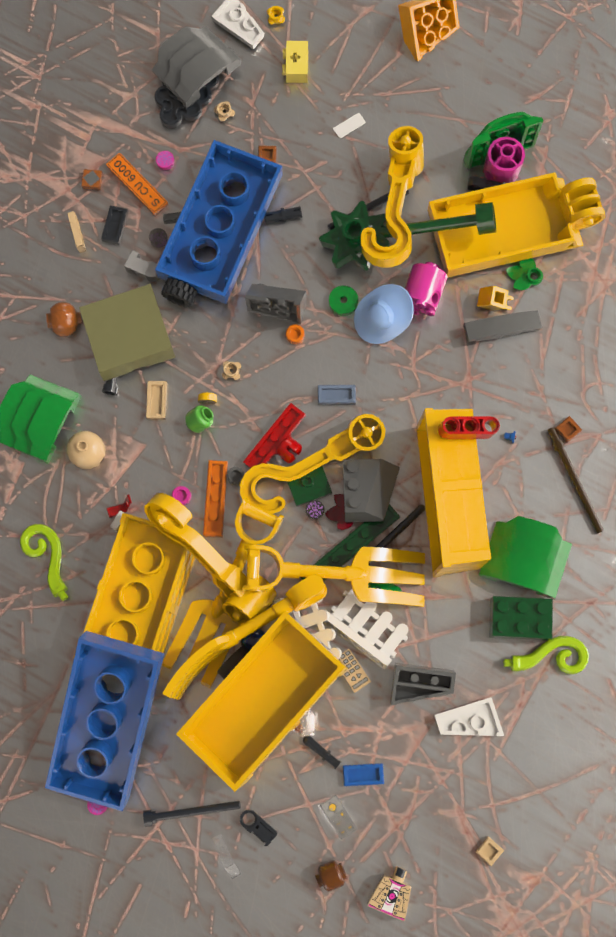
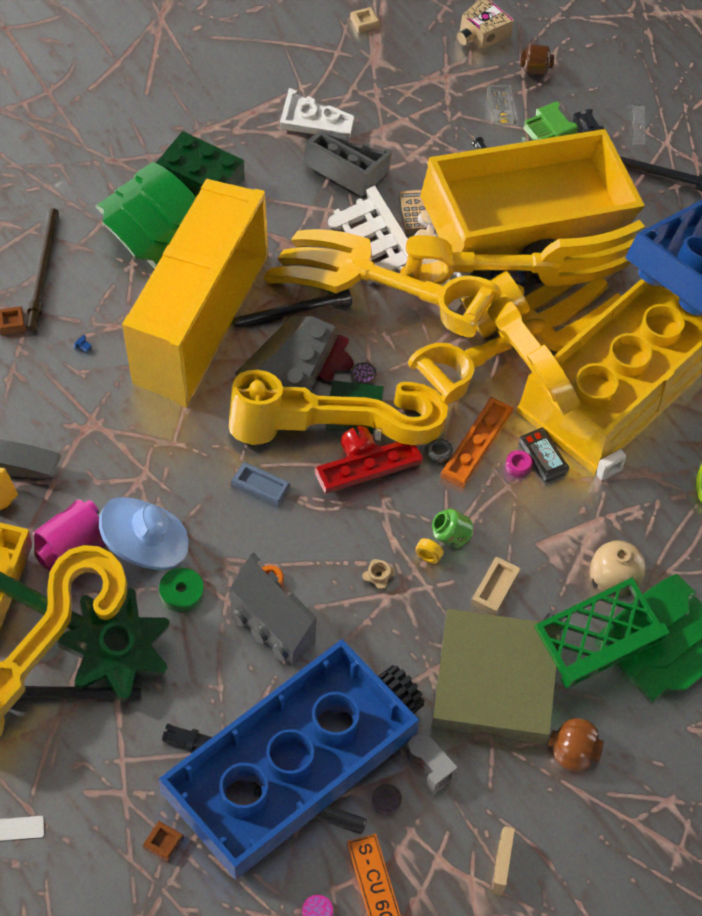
camera: 160 degrees left, 20 degrees down
black tile [101,205,129,245] -> none
red piece [107,494,132,518] -> none
dark green tile [300,504,400,582] -> none
blue tile [343,763,384,786] -> none
red beam [438,416,500,439] -> none
lime plant [503,636,589,674] -> none
none -> bright green piece [524,101,578,140]
none -> green fence [534,577,670,689]

